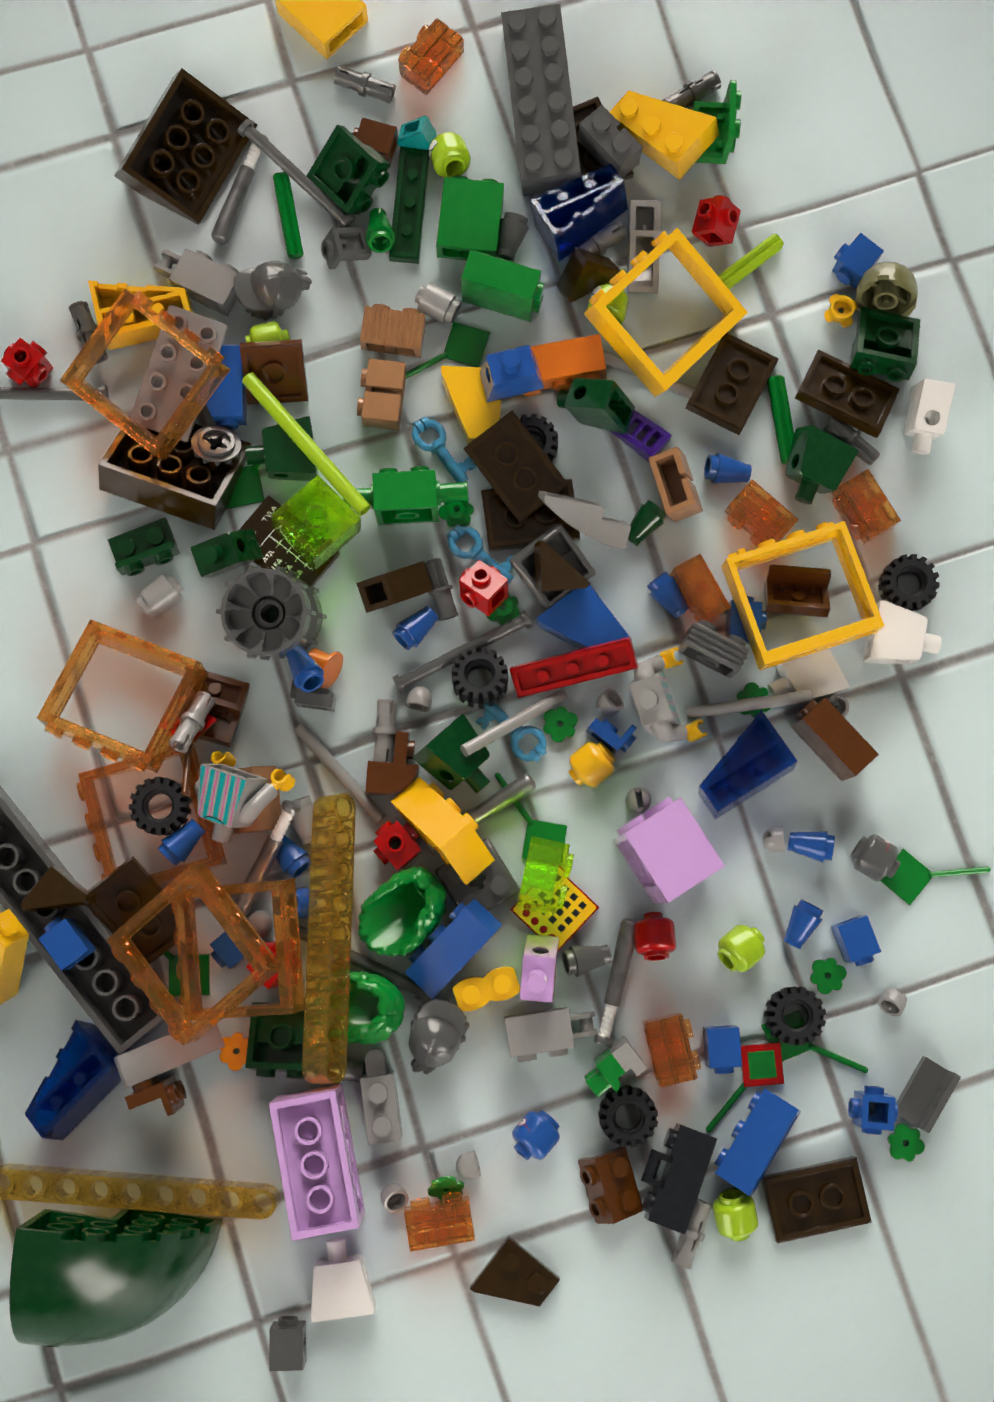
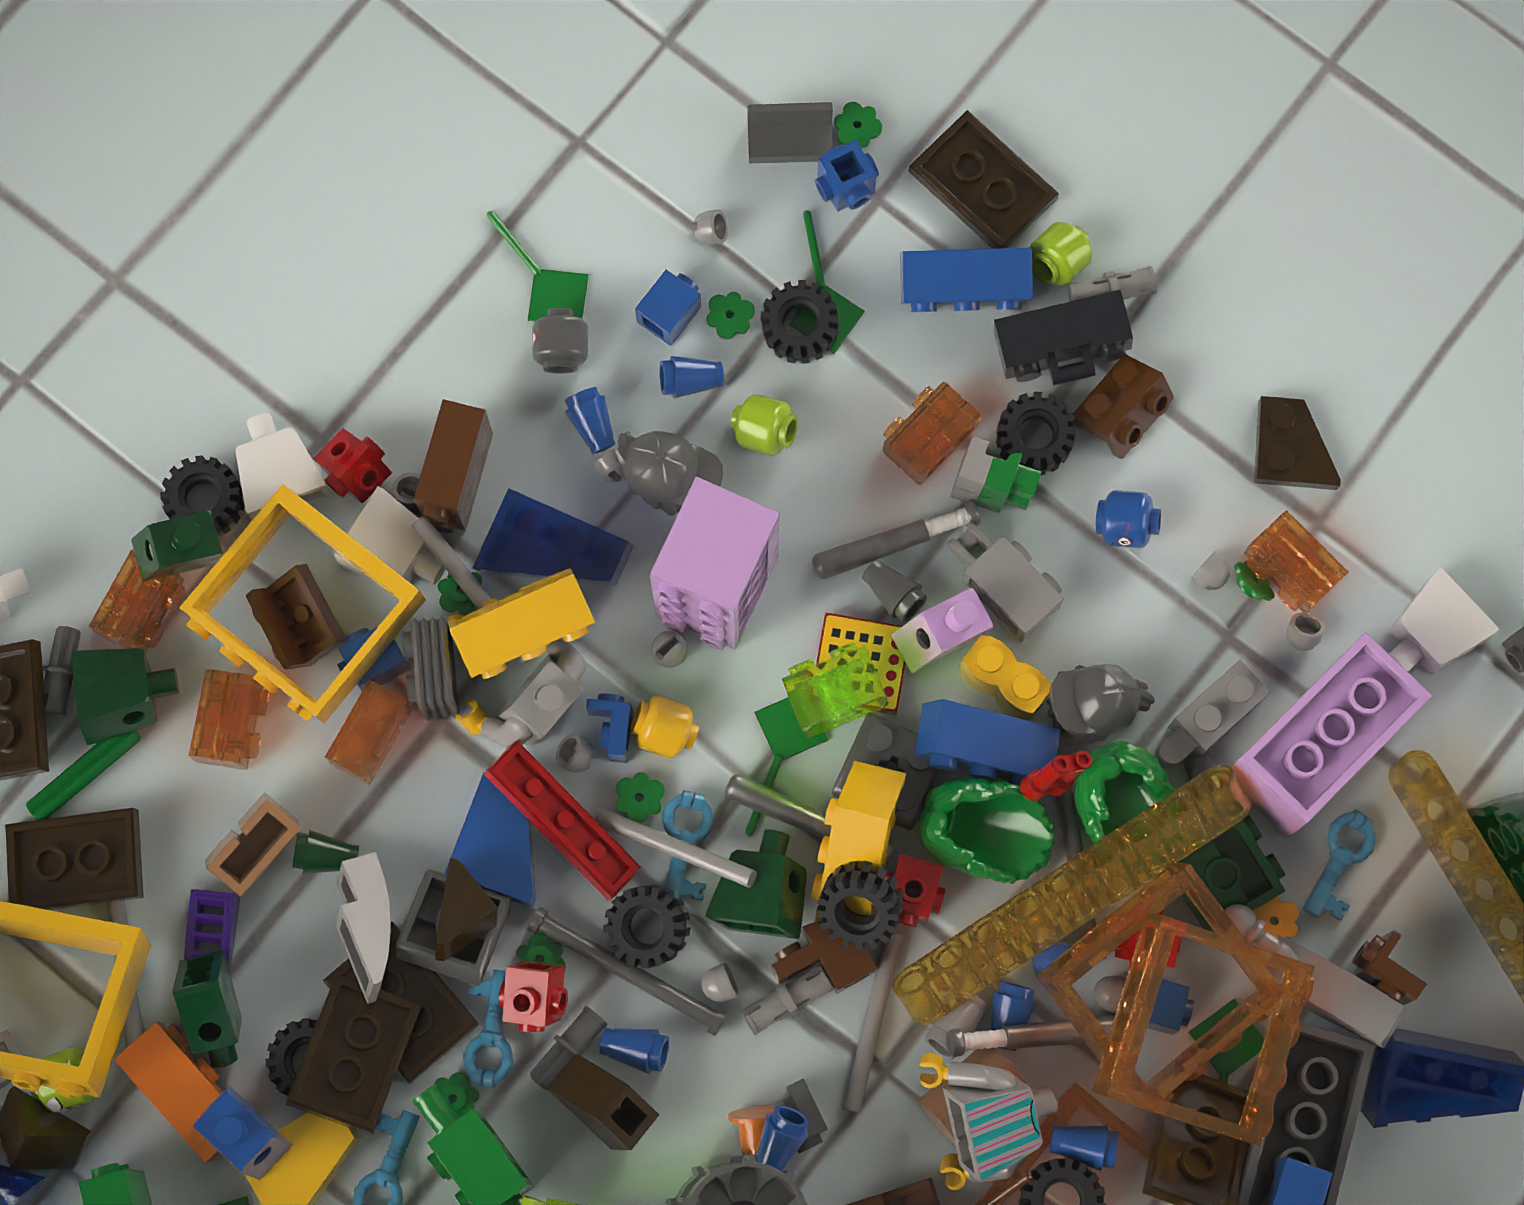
camera: 120 degrees left, 5 degrees down
red head [634,912,677,961] -> none
blue cone [647,571,690,619] -> none
blue brick [703,1025,742,1074] -> none
blue cone [704,453,752,483] -> none
piece [706,1042,784,1133] -> none
none -> dark green torso [131,511,223,582]
none -> red brick [313,428,392,504]
none -> yellow wedge [447,568,595,679]
none -> dark grey hair [615,431,723,516]
none -> black tyre [816,861,904,951]
none -> red piece [1020,751,1092,801]
none -> light grey bar [1220,904,1299,965]
none -> dark azure piece [1303,809,1376,920]

